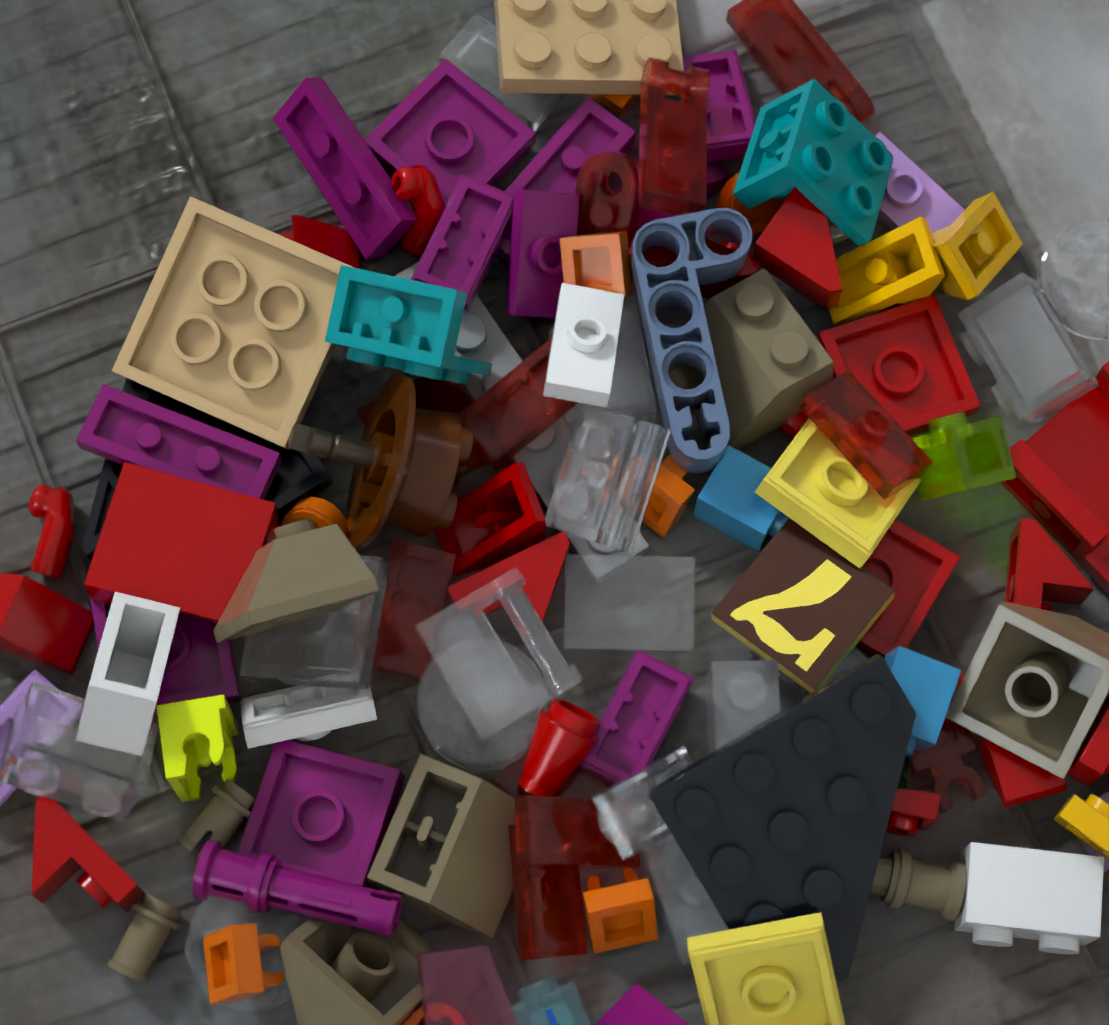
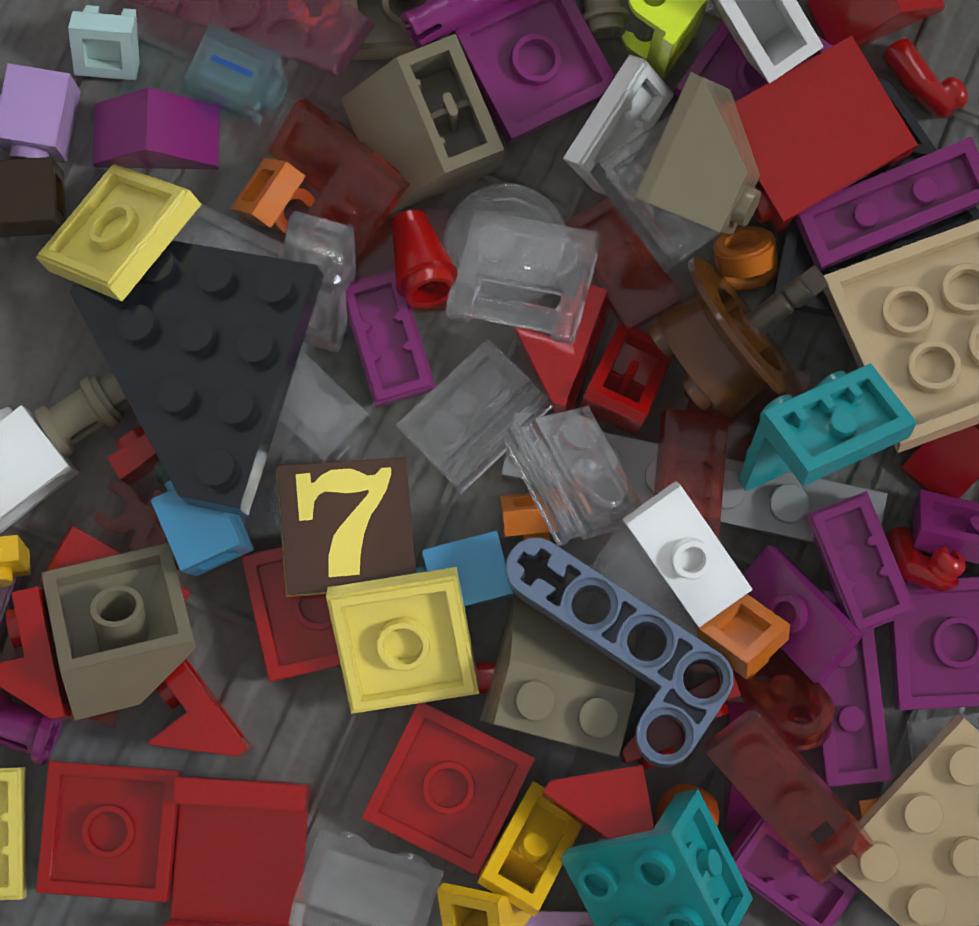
camera: 135 degrees right, 10 degrees up
clear red plate [799,370,933,500] -> none
clear neon green brick [906,412,1016,501] -> none

